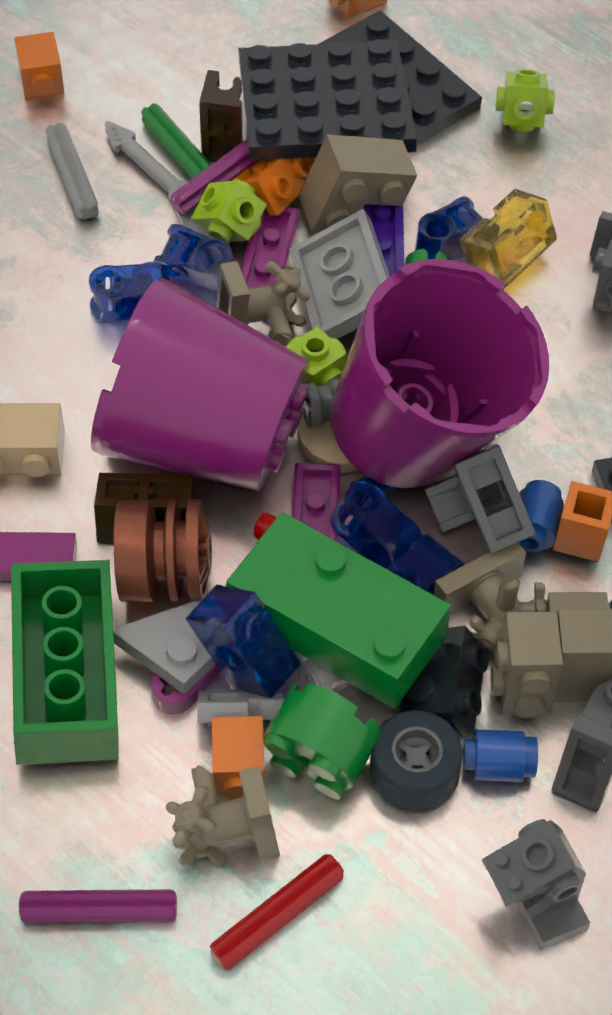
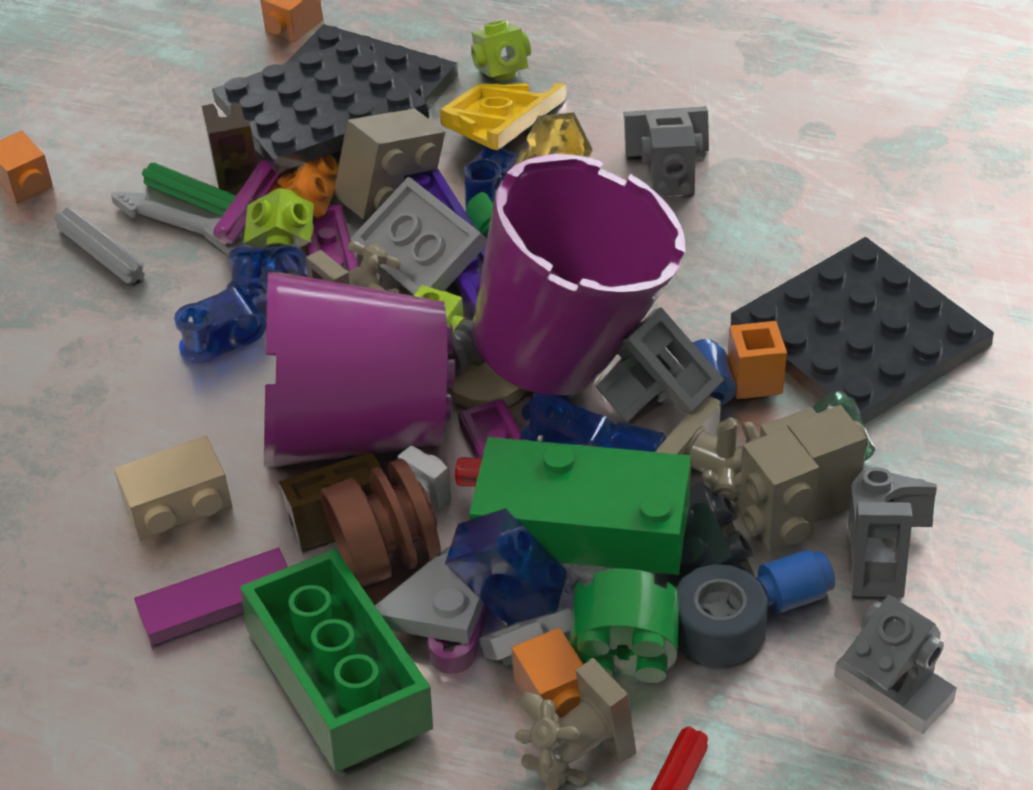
camera: 20 degrees left, 10 degrees down
none -> white plate [398,445,451,511]
none -> yellow wing [440,83,566,150]

